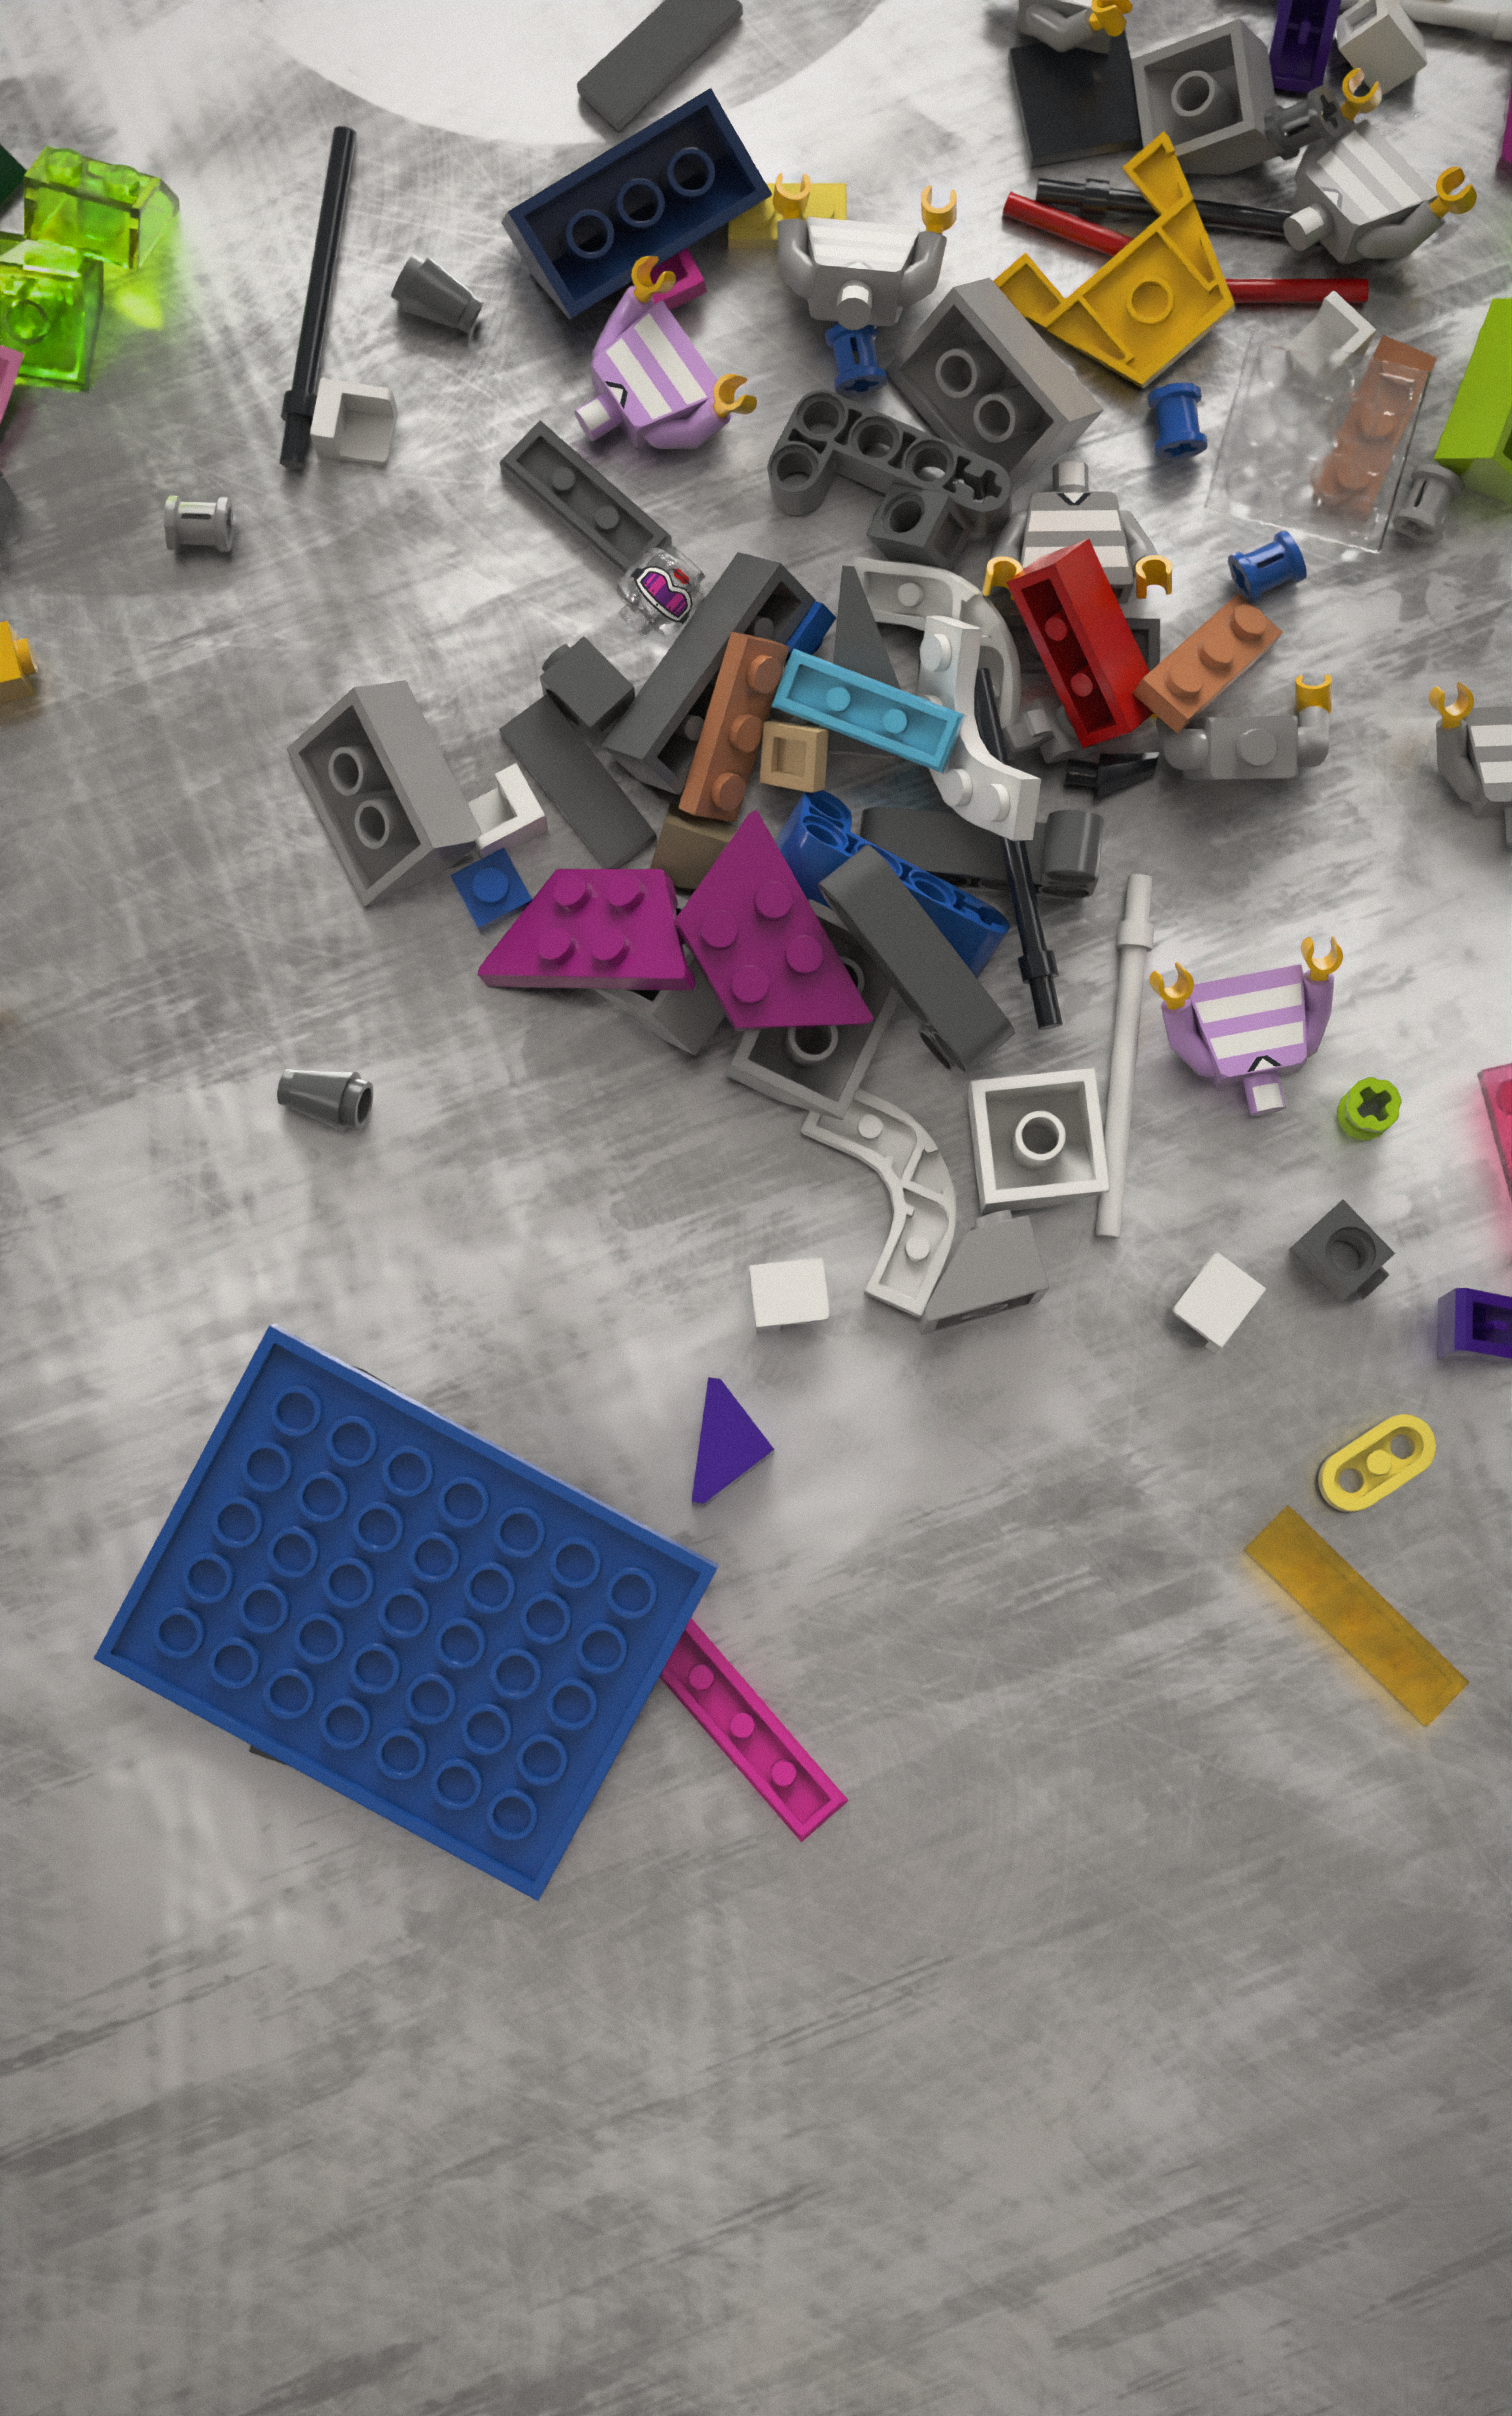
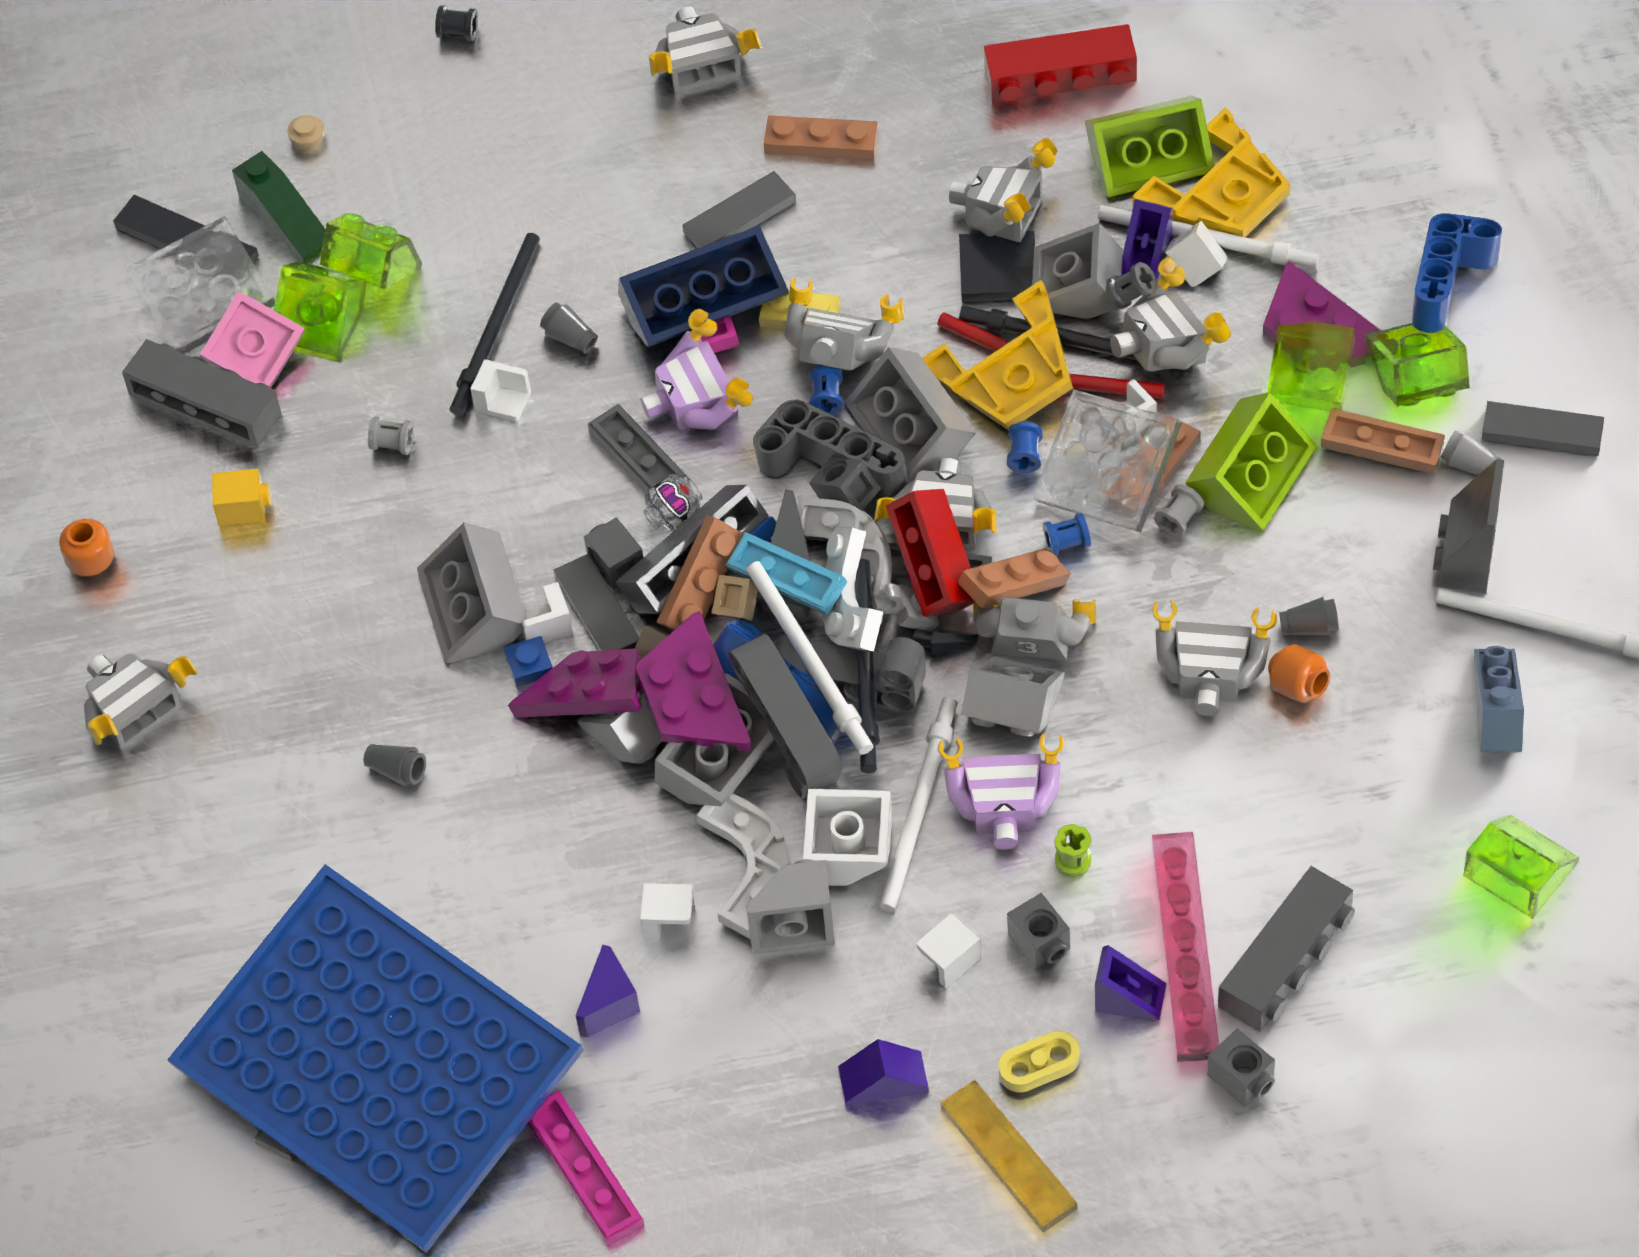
camera: 15 degrees right, 25 degrees down
none -> white bar [747,561,873,755]
none -> dark purple slope [838,1039,929,1107]
none -> light grey slope [961,653,1065,736]

